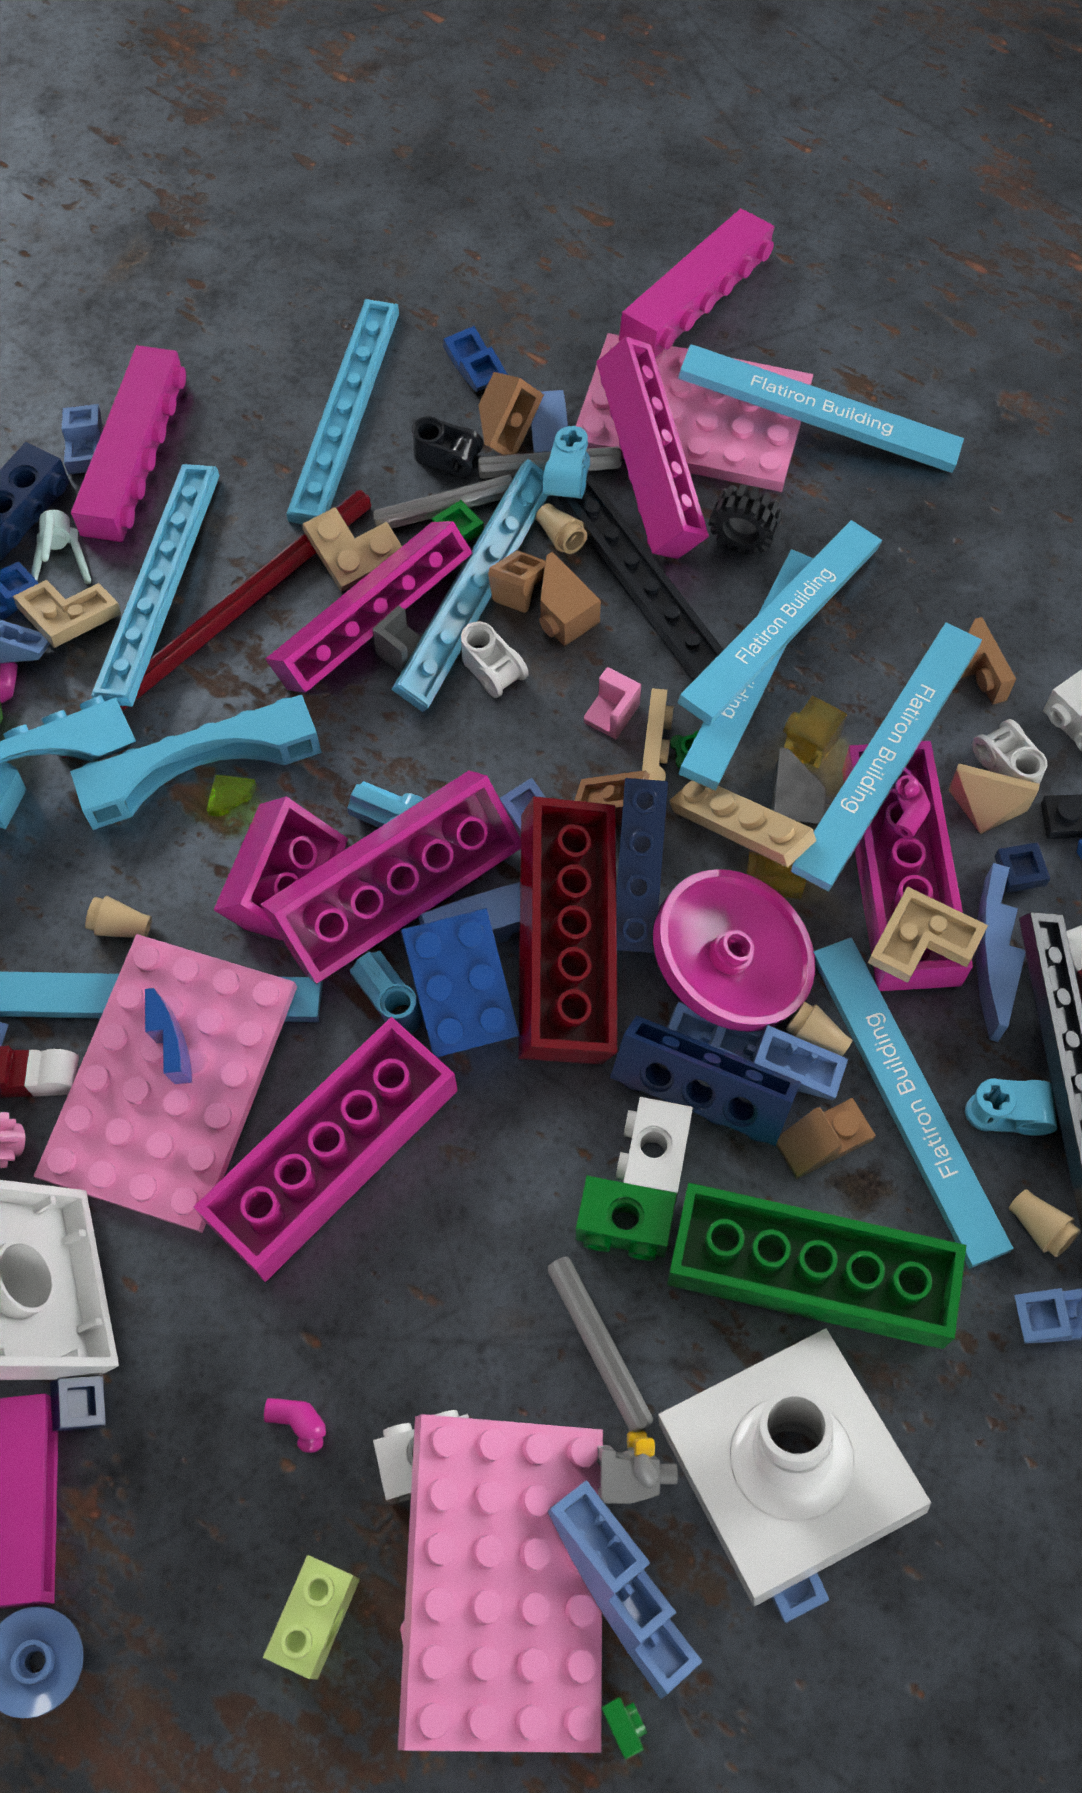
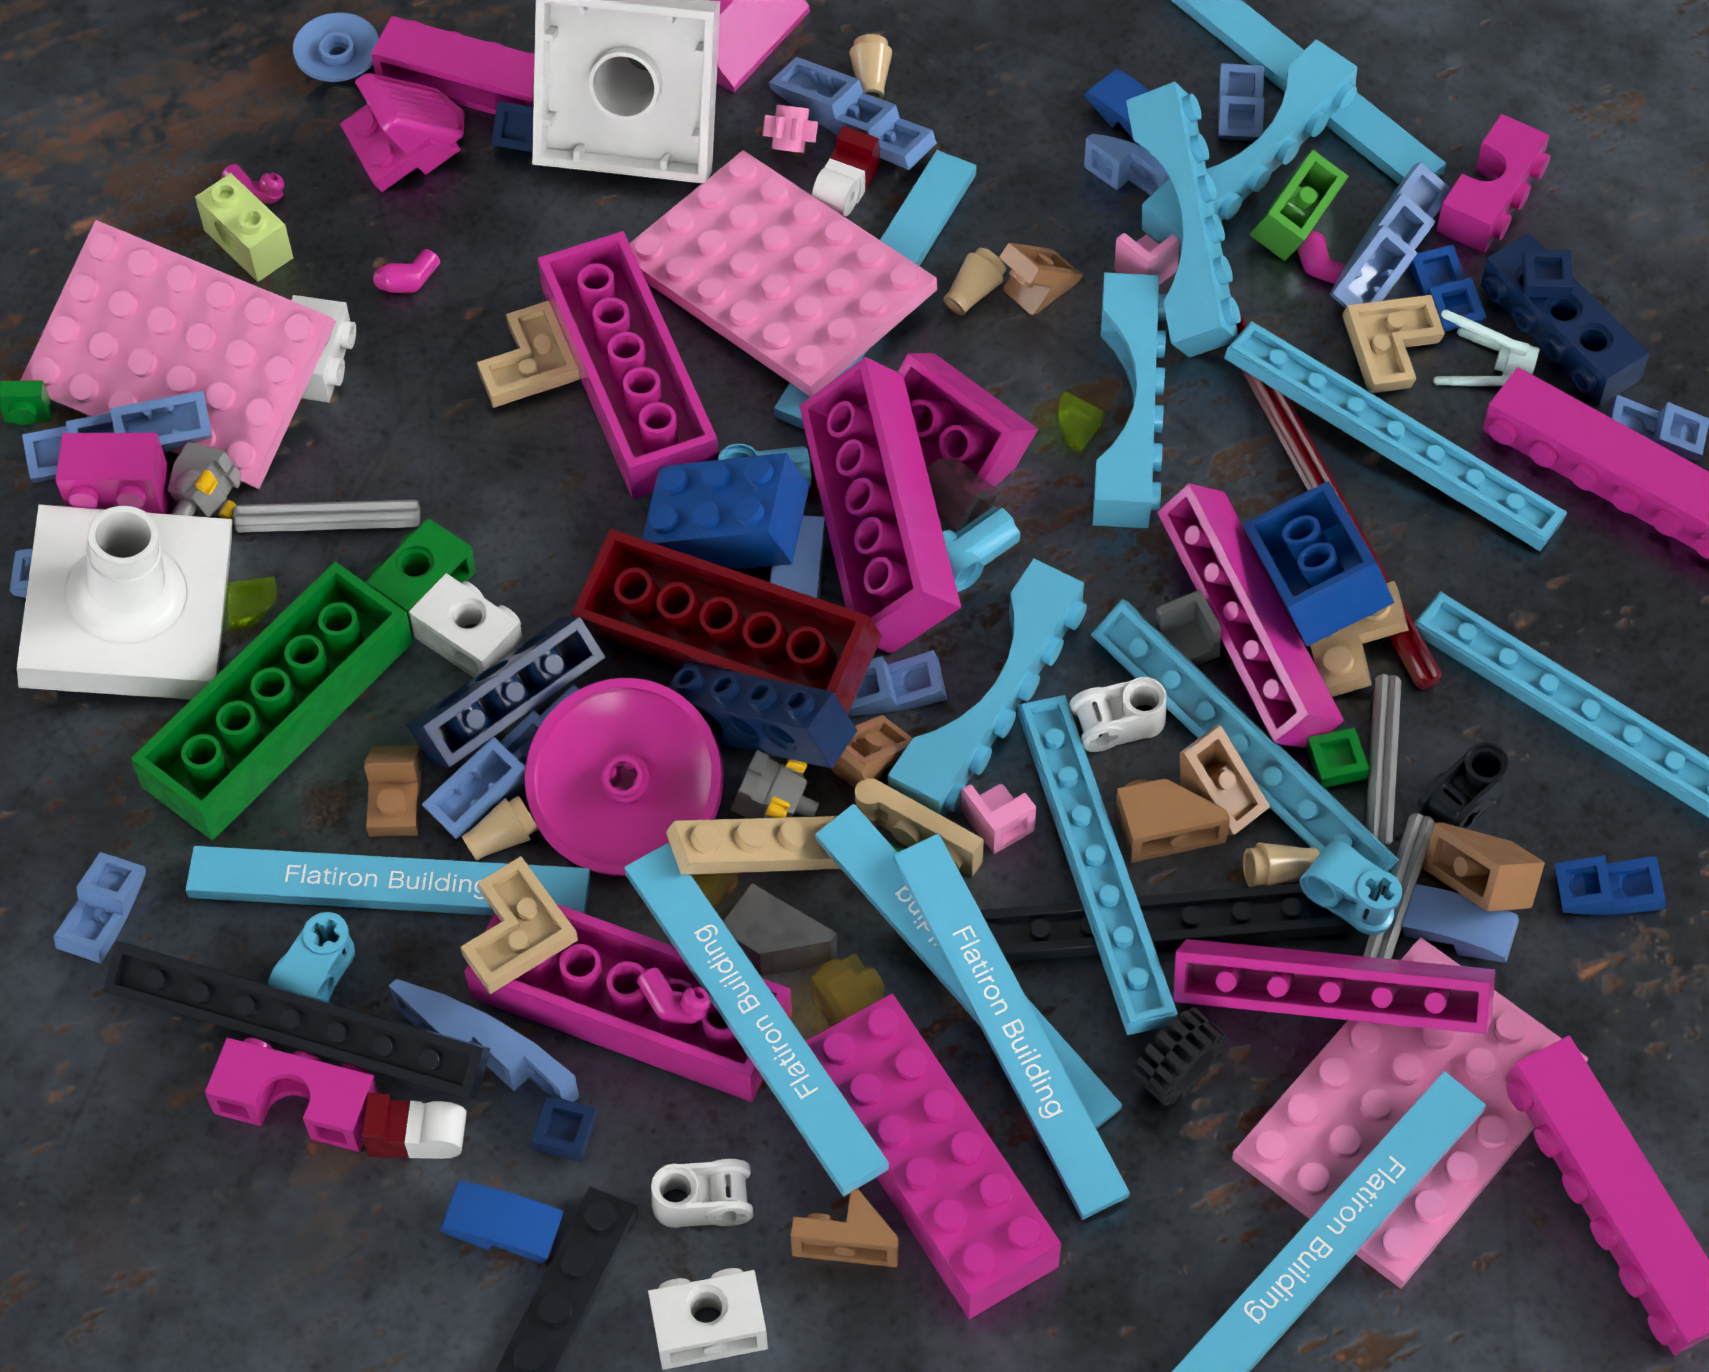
camera: 115 degrees right, 5 degrees down
blue slope [145,988,192,1084] -> none
tan slope [949,764,1040,834] -> none
tan cone [1009,1189,1081,1257] -> none
none -> dark pink brick [55,433,173,515]
none -> dark pink arm [221,164,284,204]
none -> clear neon green tile [227,576,277,631]
none -> dark pink piece [340,73,465,192]
none -> tan plate [477,301,580,408]
none -> light grey piece [730,750,819,819]
none -> dark pink brick [805,993,1061,1319]
none -> medium azure arch [888,559,1087,817]
none -> clear smoke brick [927,459,1001,530]
none -> medium nougat slope [999,243,1083,315]
none -> medium azure tile [1018,695,1178,1035]
none -> bright pink panel [1114,233,1181,285]
none -> blue brick [1243,481,1395,647]

